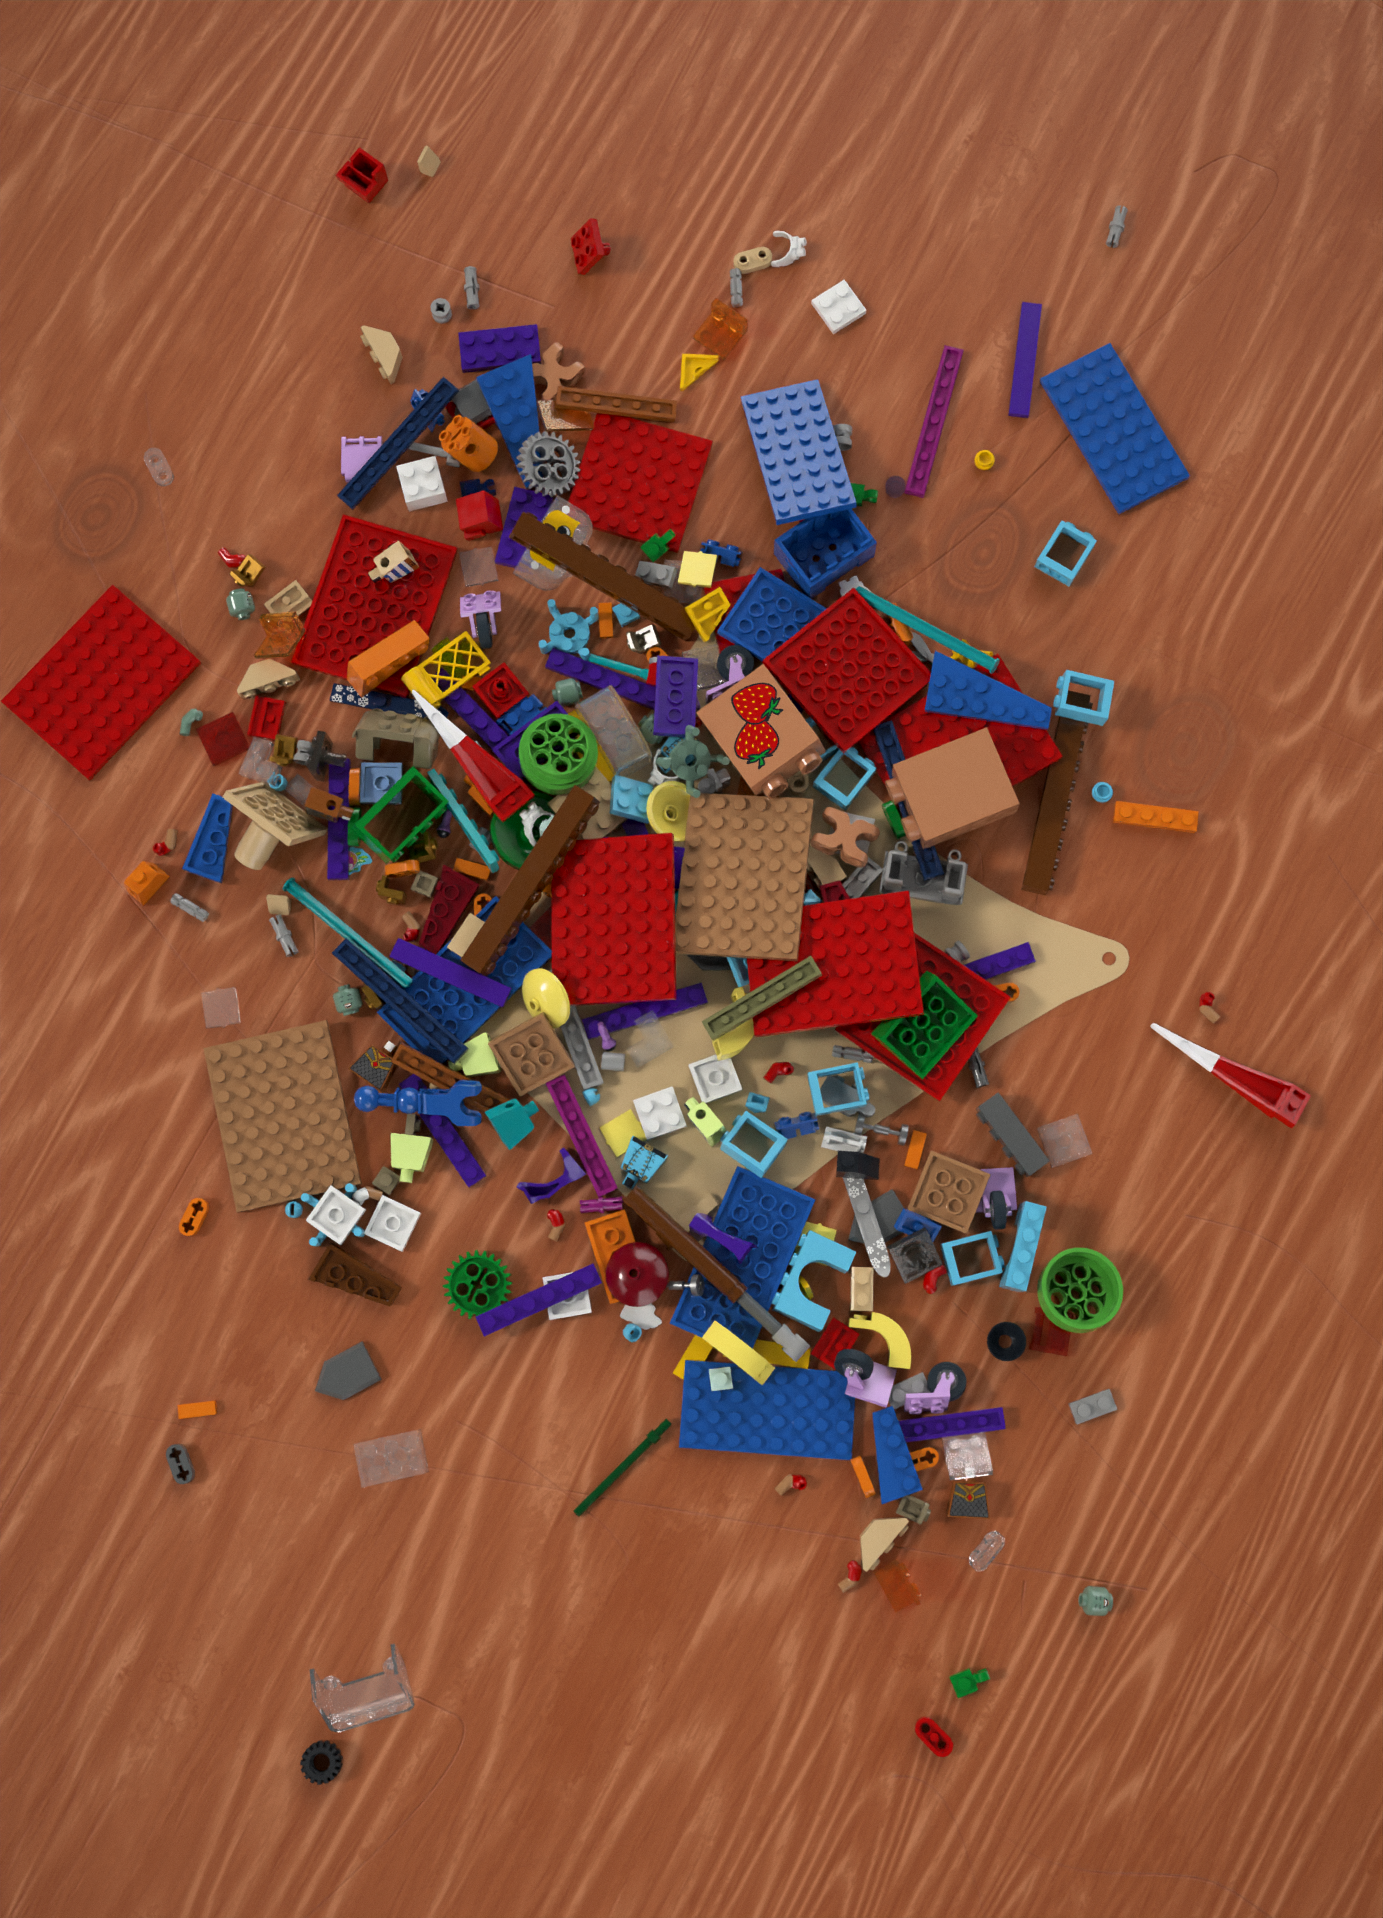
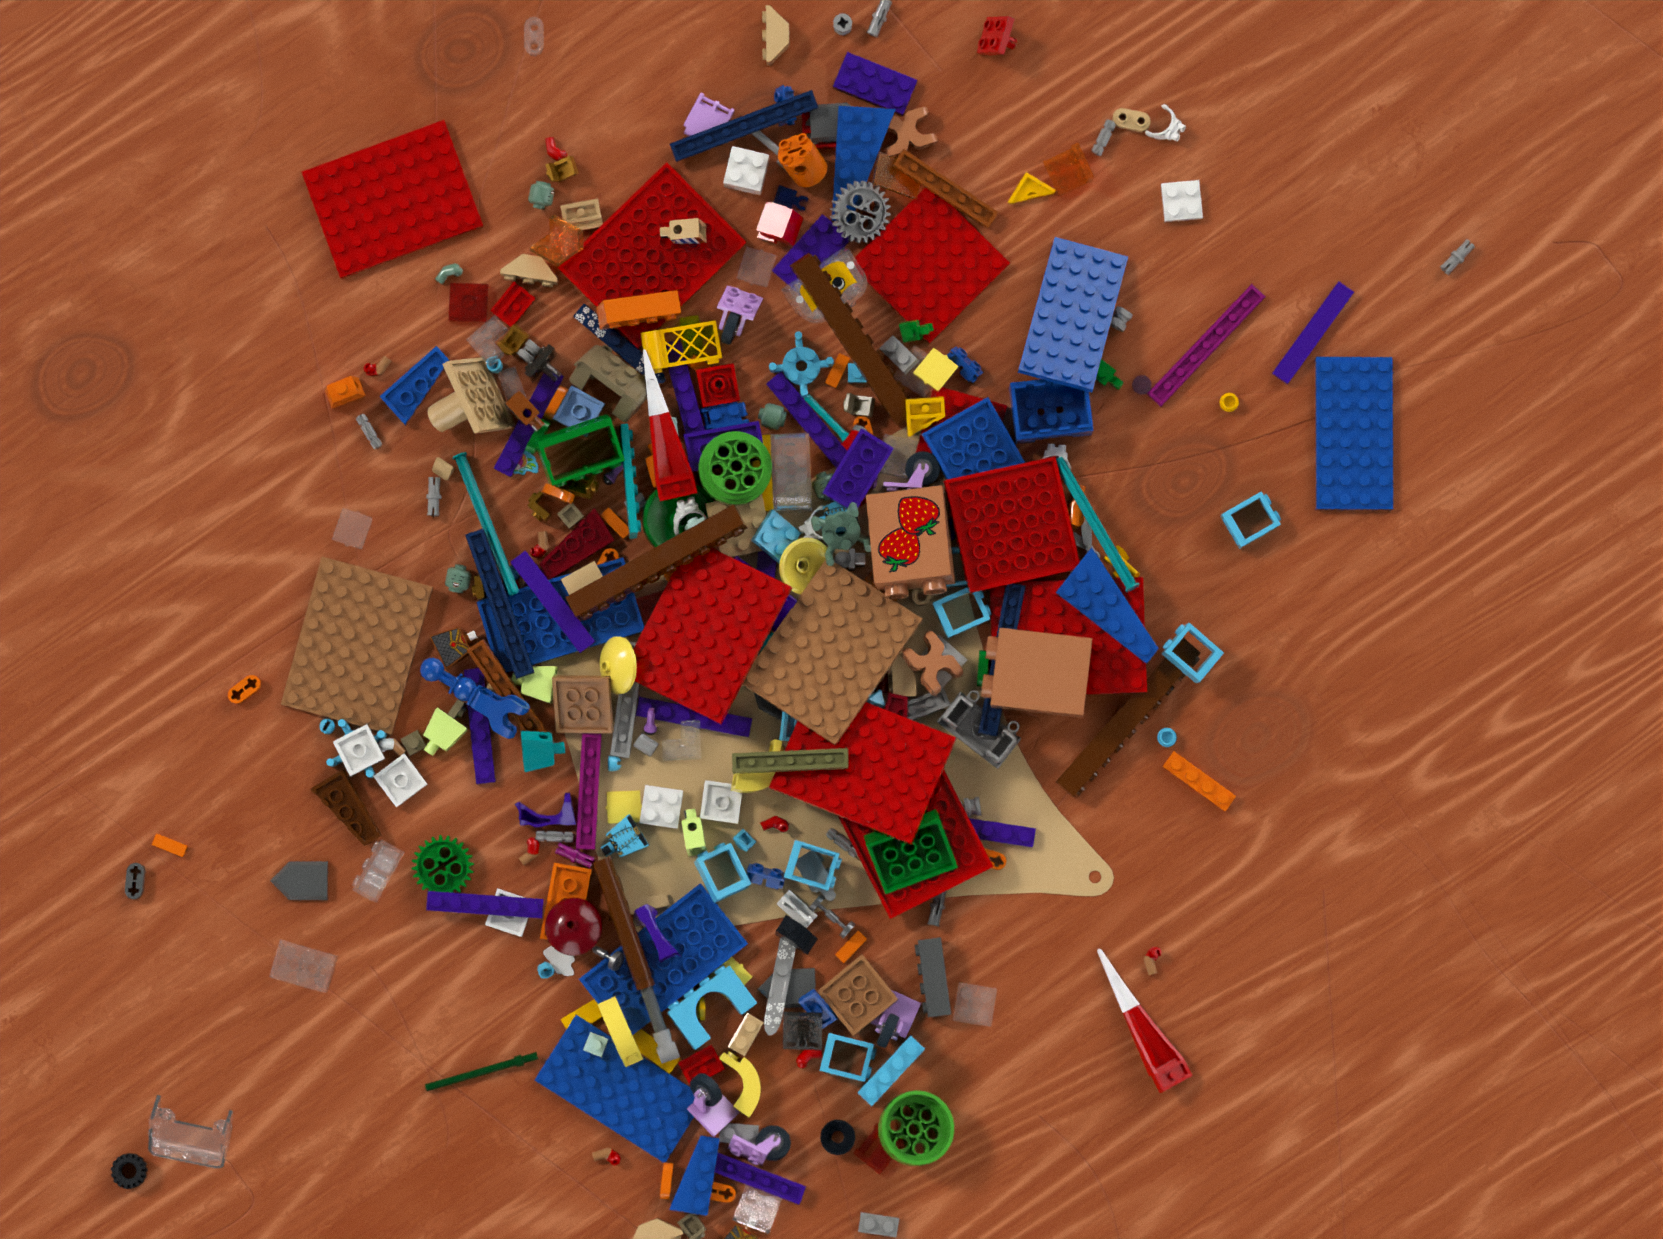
camera: 25 degrees right, 5 degrees up
none -> clear brick [352,839,405,902]
none -> light grey axle [536,831,574,842]

